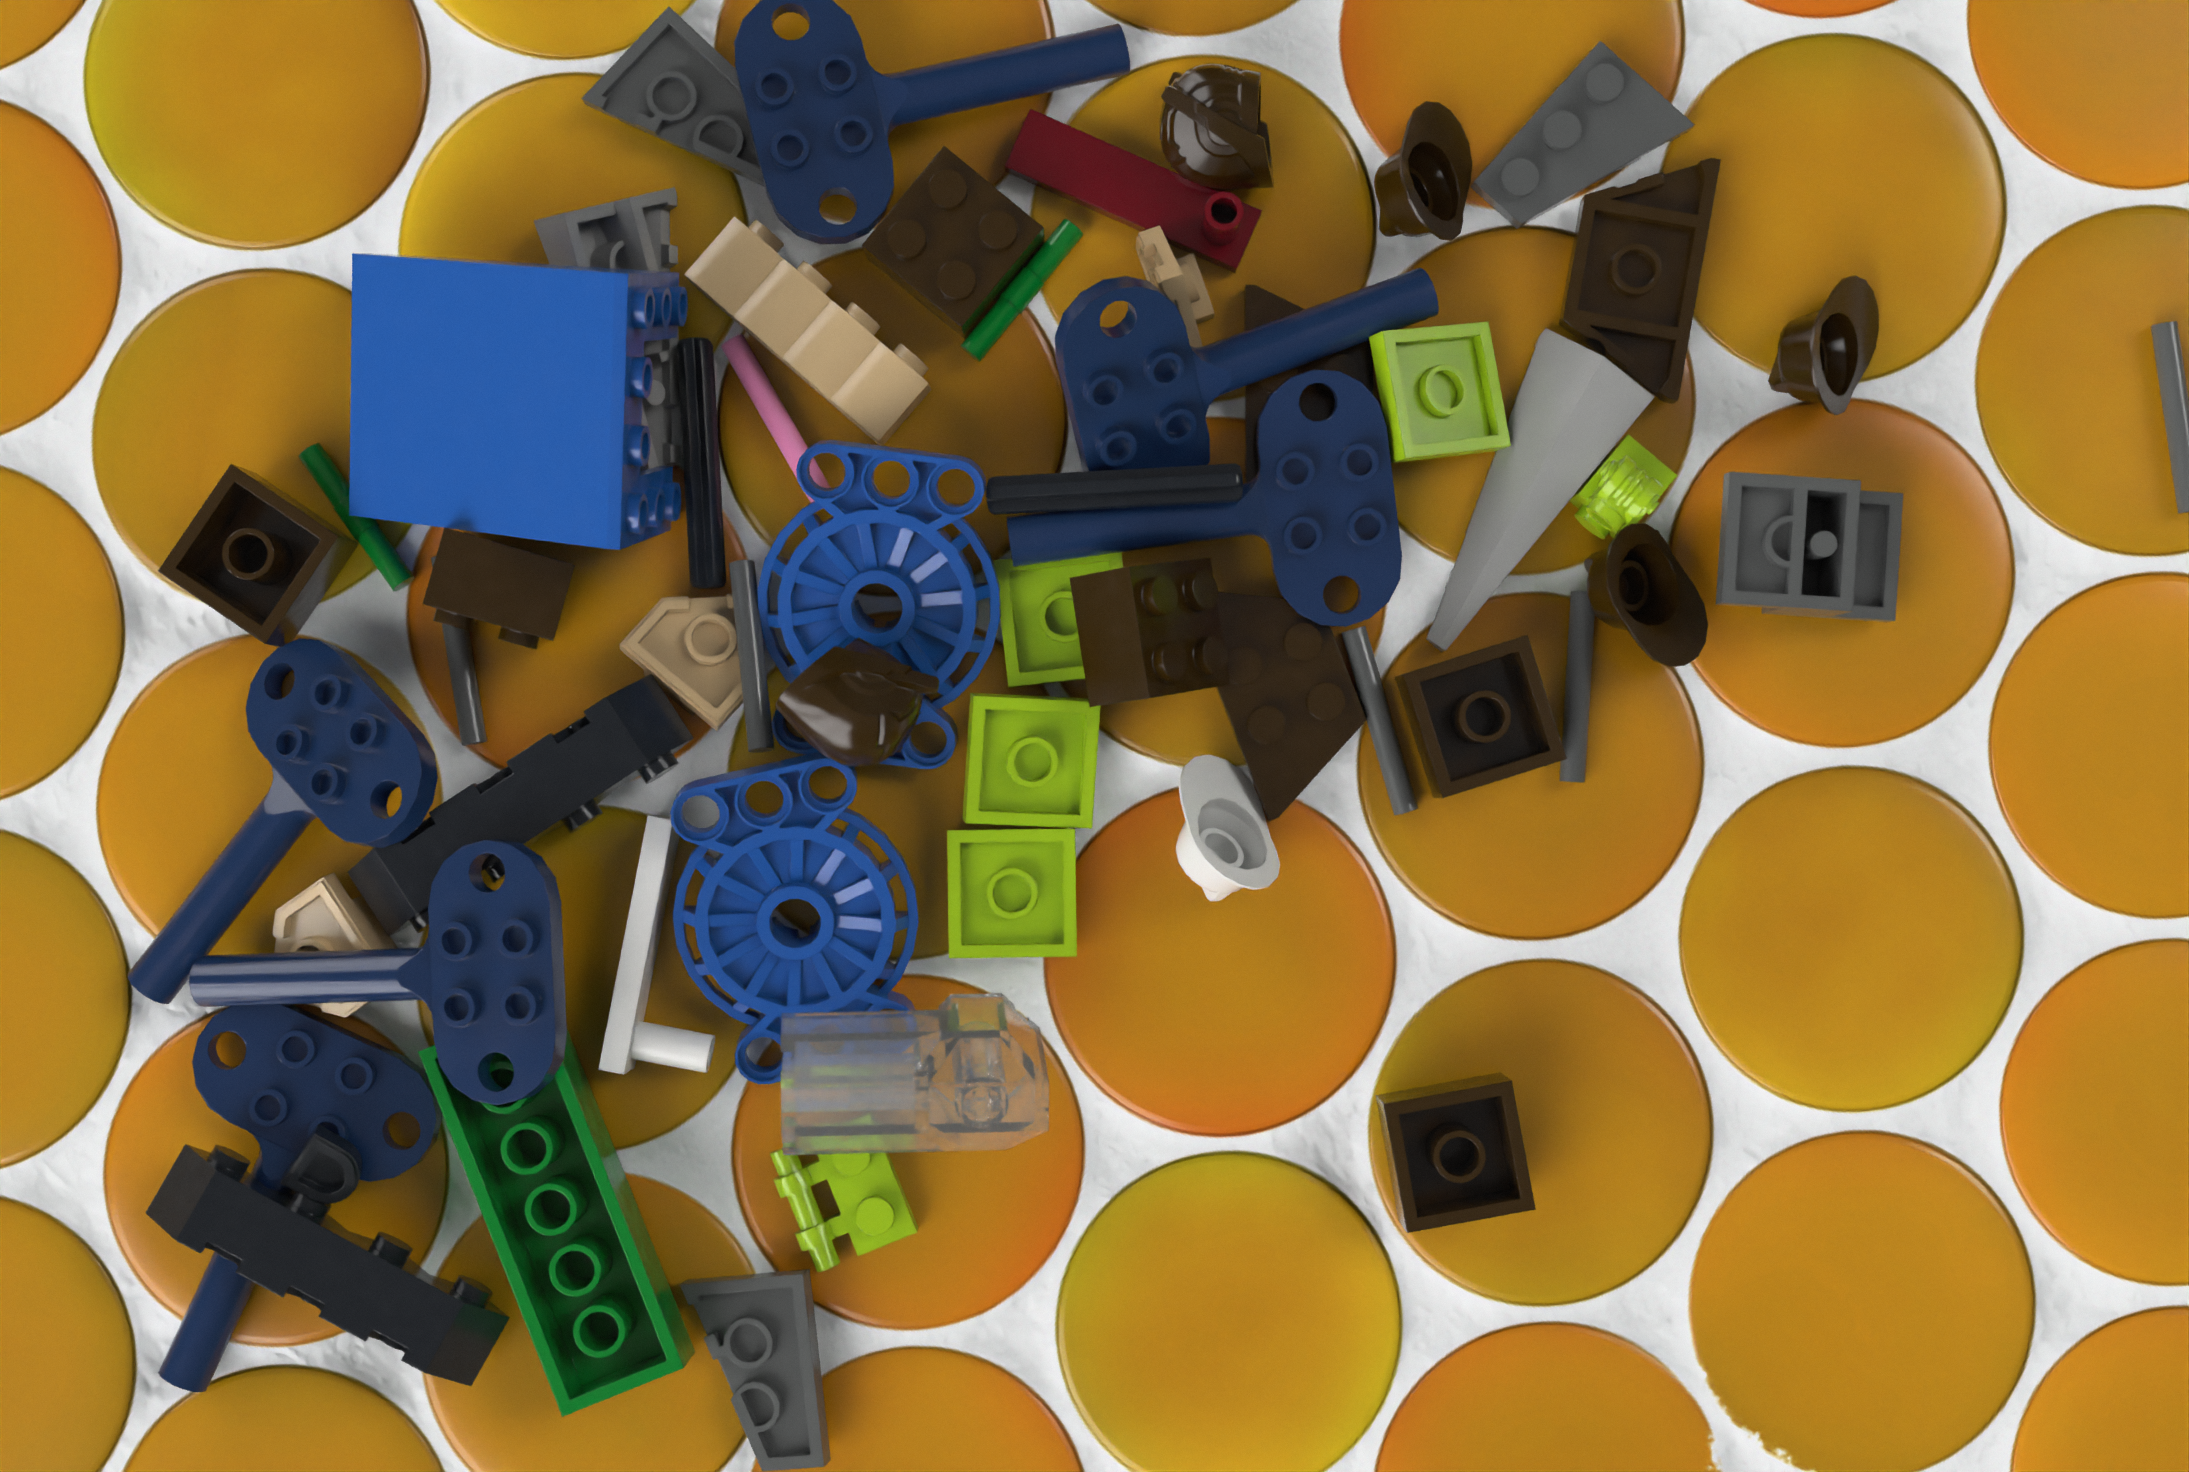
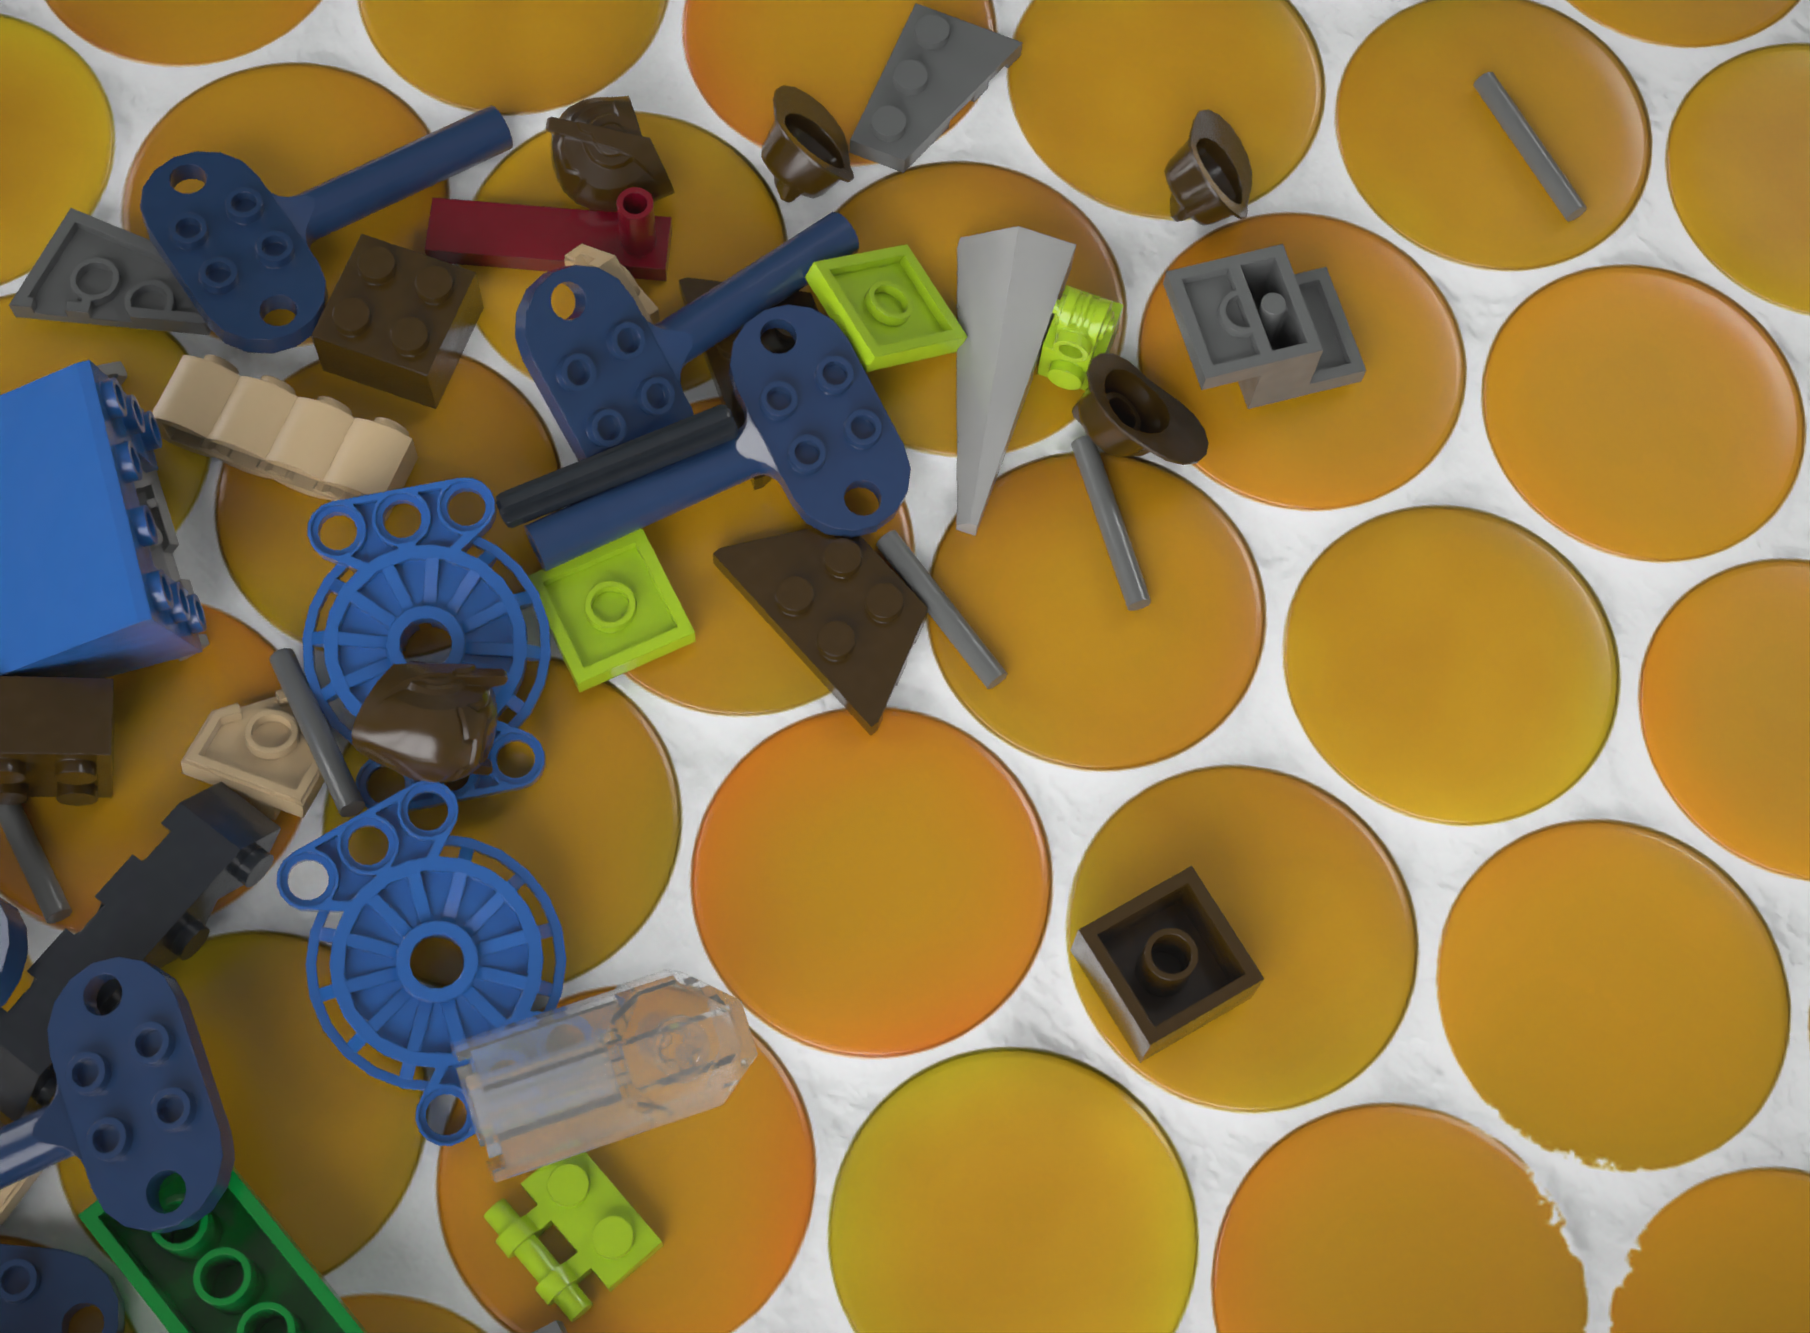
camera: 25 degrees left, 20 degrees down
white piece [598,815,715,1075] -> none
black axle [677,337,726,589] -> none
bright pink bar [721,334,831,509] -> none
lime plate [947,828,1077,958] -> none
green piece [961,219,1084,362] -> none
lime plate [962,693,1101,829] -> none
dark brown brick [1070,558,1230,707] -> none
white piece [1176,755,1280,901] -> none
dark brown brick [1395,635,1567,798] -> none
dark brown wing [1559,158,1721,404] -> none

